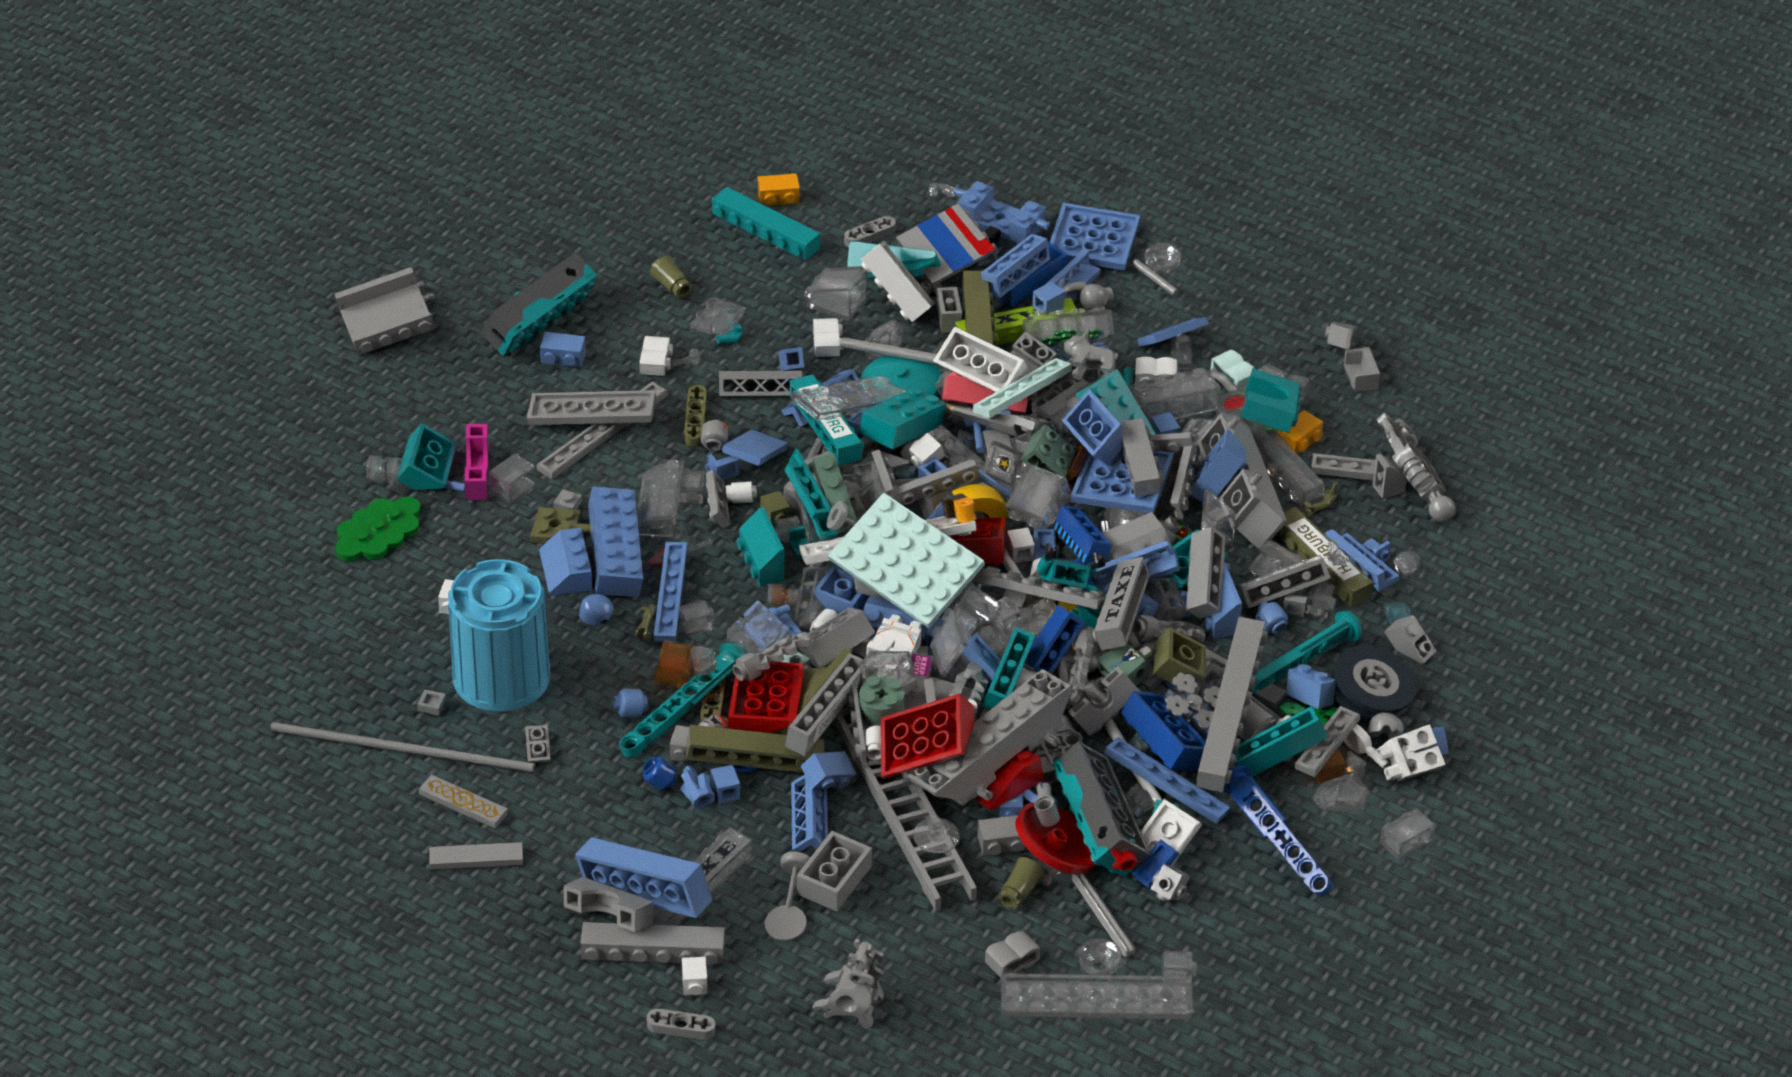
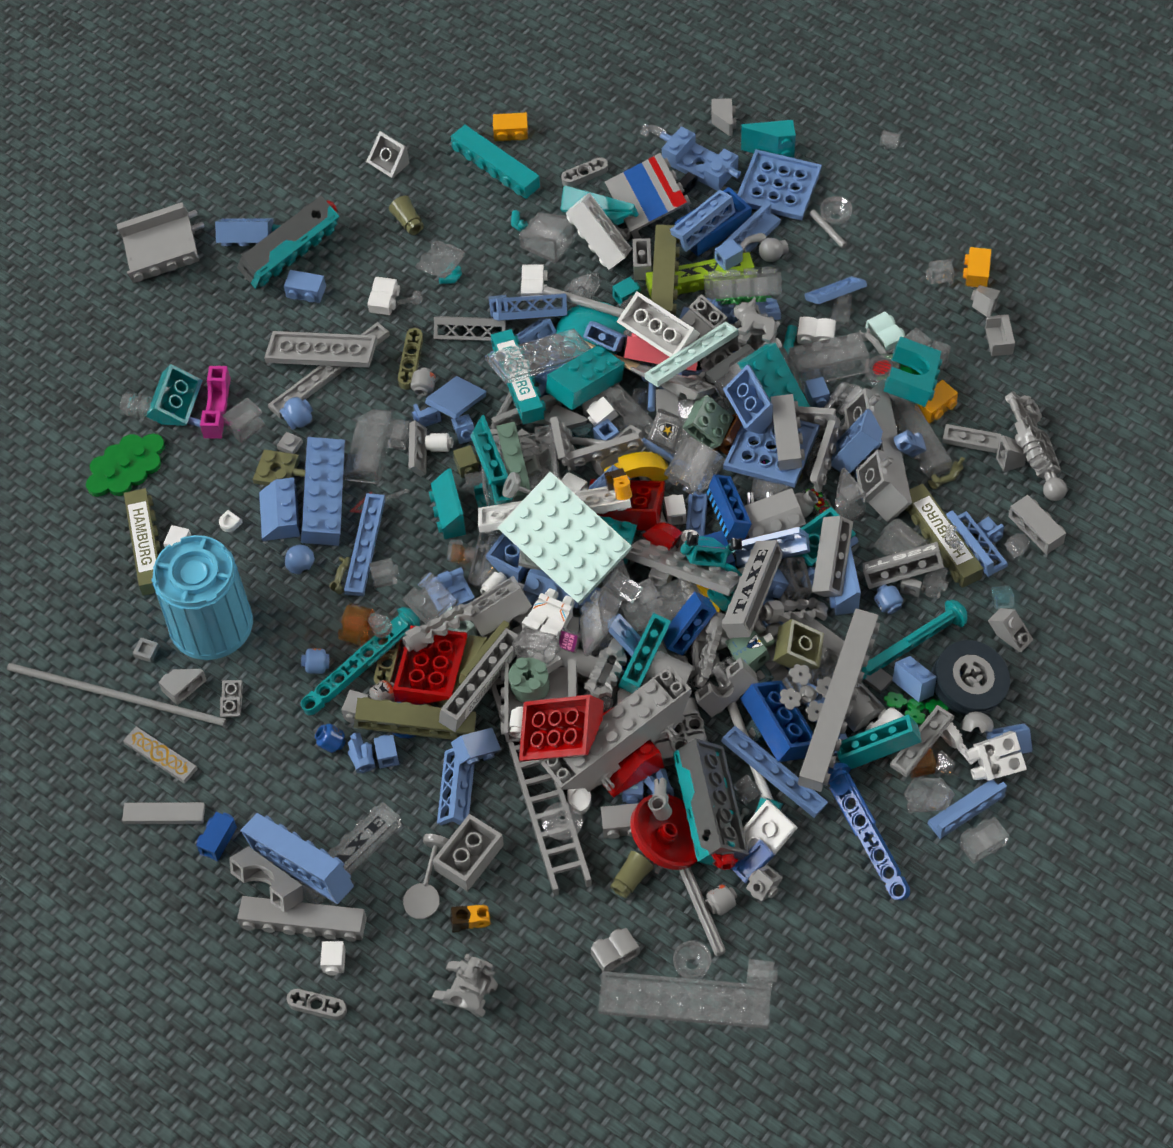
camera: 10 degrees right, 15 degrees up
none -> olive brick [124,488,162,596]
none -> light grey slope [159,669,207,705]
none -> blue brick [196,812,237,861]
none -> medium blue slope [215,218,273,246]
none -> medium blue piece [280,397,314,430]
none -> light grey slope [366,131,409,178]
none -> leg [450,905,491,933]
none -> medium blue bracket [451,414,474,444]
none -> medium blue fence [493,293,567,321]
none -> teal arm [511,210,528,232]
none -> white piece [567,788,591,815]
none -> medium blue brick [583,321,627,352]
none -> teal brick [612,277,641,309]
none -> red brick [642,522,683,551]
none -> light grey head [705,884,737,915]
none -> light grey slope [711,99,736,136]
none -> teal slope [741,120,796,158]
none -> clear beam [880,130,900,149]
none -> medium blue leg [894,430,927,458]
none -> clear brick [926,259,954,285]
none -> medium blue fence [928,779,1007,839]
none -> light orange brick [963,247,991,287]
none -> light grey brick [1008,495,1066,555]

